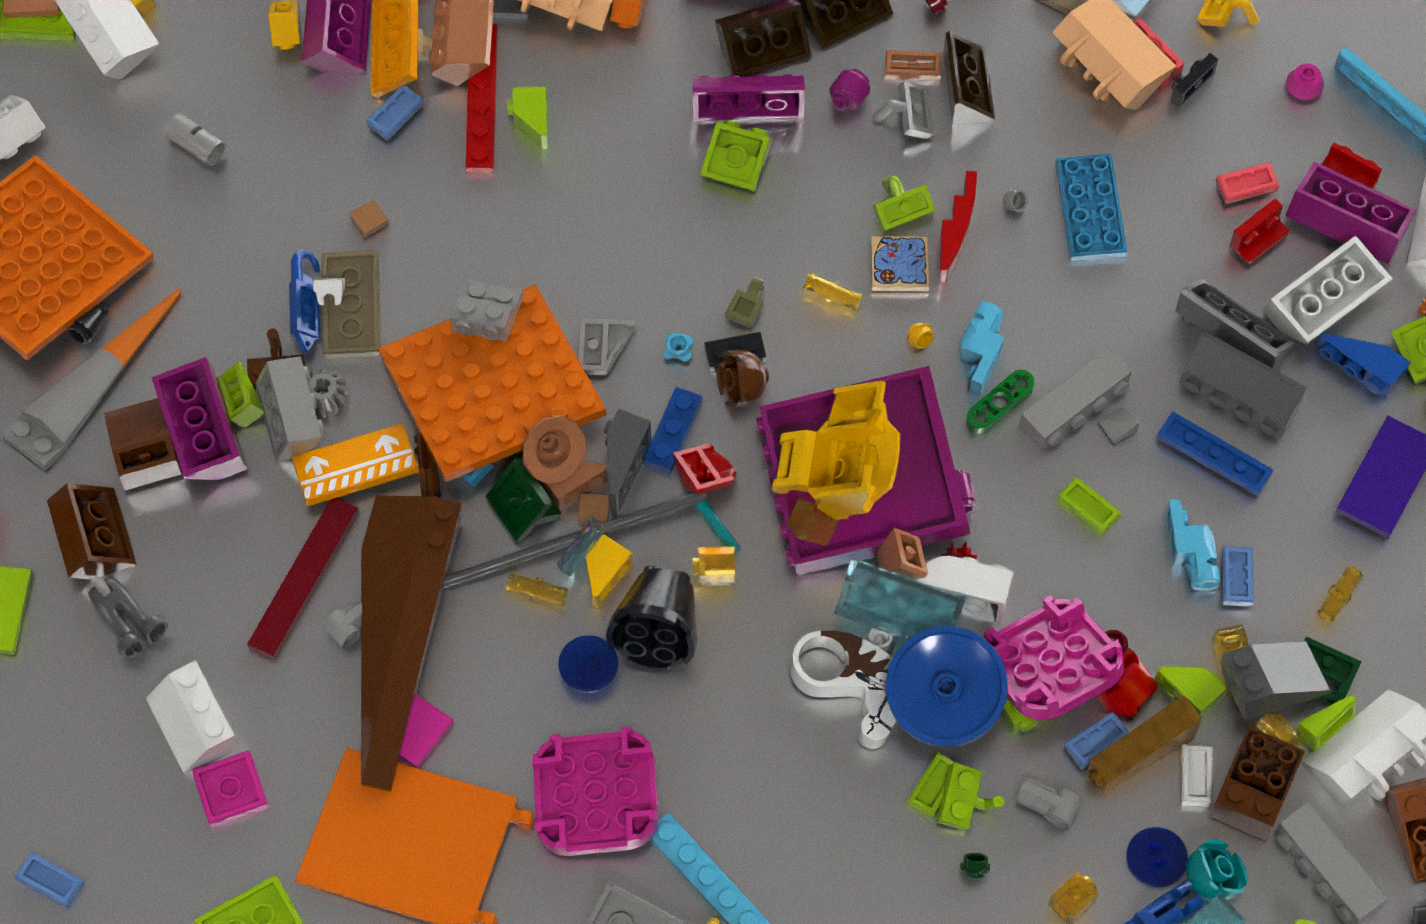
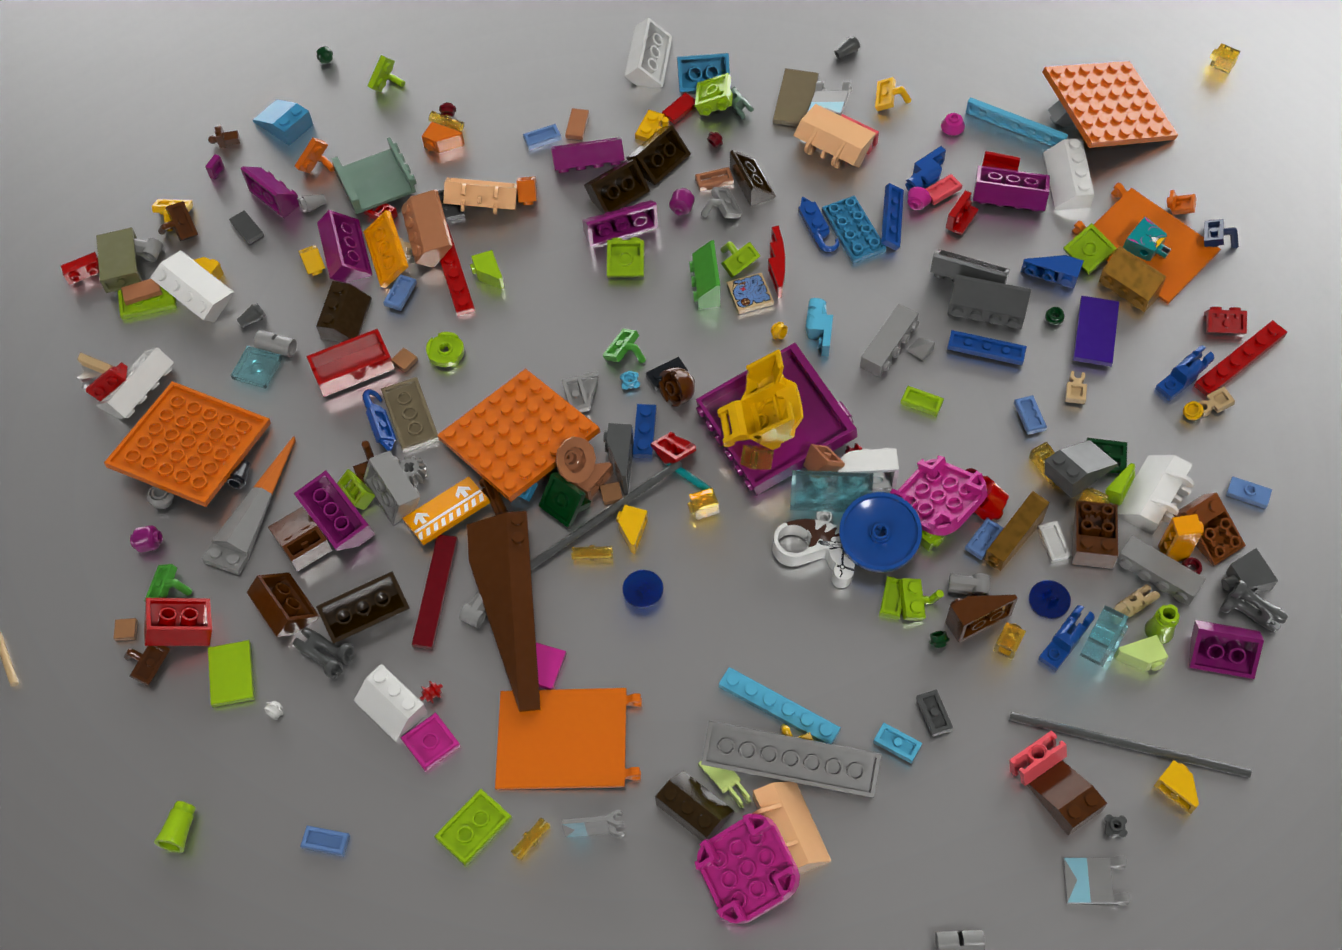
camera: 15 degrees left, 5 degrees down
white tile [313,278,345,305] -> none
light grey plate [449,279,524,342] -> none
dark pink tile [532,727,659,856] -> none
clear light blue tile [557,516,605,576] -> none
black cone [606,565,697,672] -> none
olive plate [725,276,765,329] -> none
clear yellow pin [803,272,862,311] -> none
green beam [966,370,1034,434] -> none
light grey hinge [1003,189,1028,212] -> none
lime slope [1154,666,1227,718] -> none
medium azure plate [1165,499,1221,591] -> none
black plate [1171,53,1218,108] -> none
teal cylinder [1185,839,1248,903] -> none
white slope [1263,236,1393,345] -> none
clear yellow pin [1317,566,1363,623] -> none
none -> clear light blue tile [231,346,282,389]
none -> dark grey cone [237,303,266,328]
none -> white plate [263,700,283,720]
none -> red piece [306,328,395,397]
none -> dark brown slope [316,281,372,342]
none -> dark brown slope [316,571,410,644]
none -> red wheel [420,681,443,704]
none -> lime plate [426,332,465,367]
none -> bright green plate [603,328,646,363]
none -> bright green slope [689,240,720,309]
none -> blue plate [798,196,839,252]
none -> blue plate [881,183,904,251]
none -> blue plate [905,146,946,191]
none -> dark pink cone [907,187,931,210]
none -> reddish brown slope [945,595,1018,642]
none -> dark green plate [1045,307,1065,325]
none -> tan plate [1065,371,1087,405]
none -> tan hinge [1110,584,1161,623]
none -> light orange brick [1158,514,1204,562]
none -> dark red plate [1182,557,1202,575]

